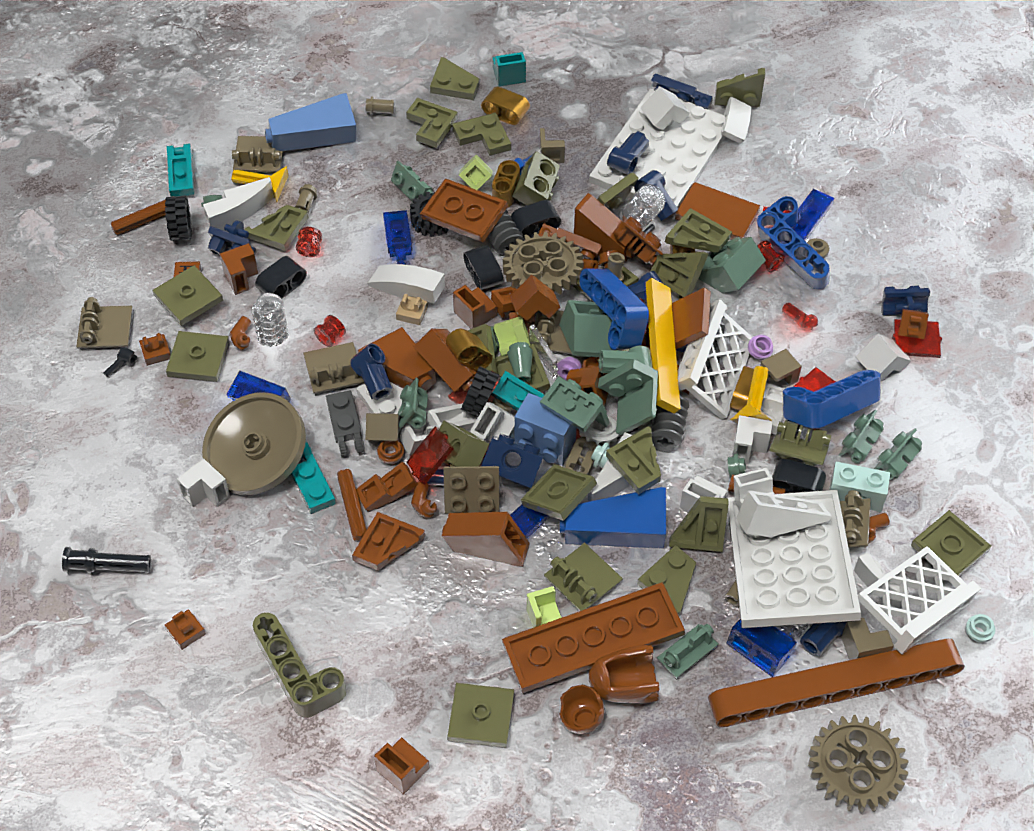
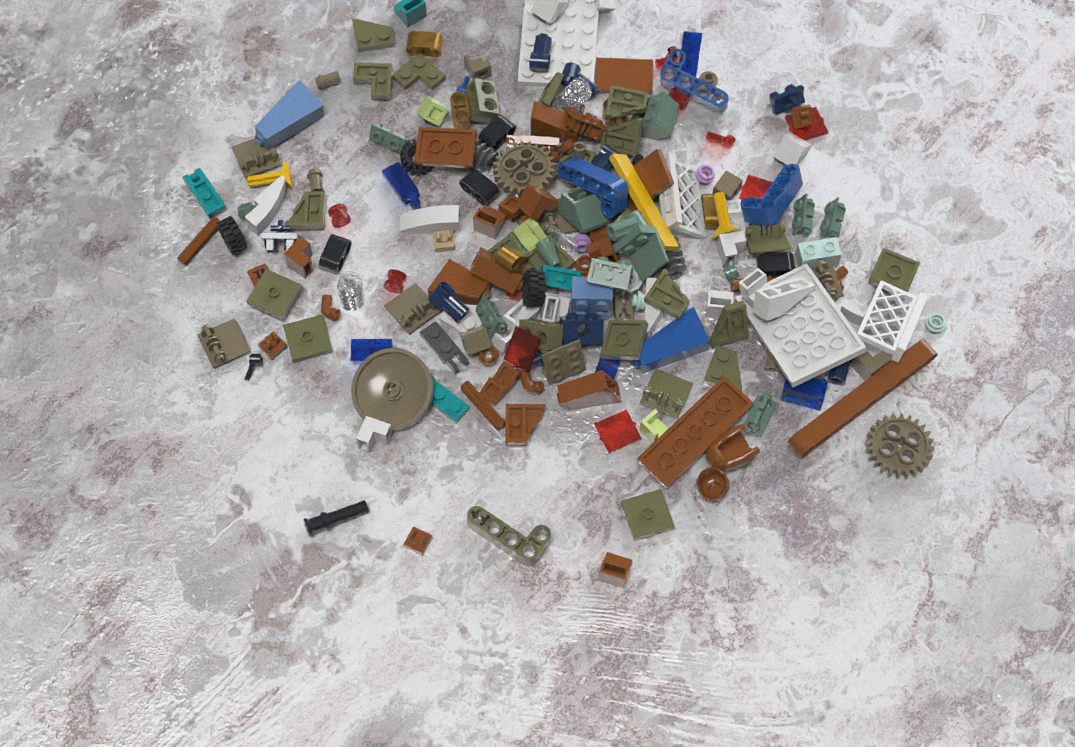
camera: 25 degrees left, 10 degrees up
none -> clear red piece [594,410,642,453]

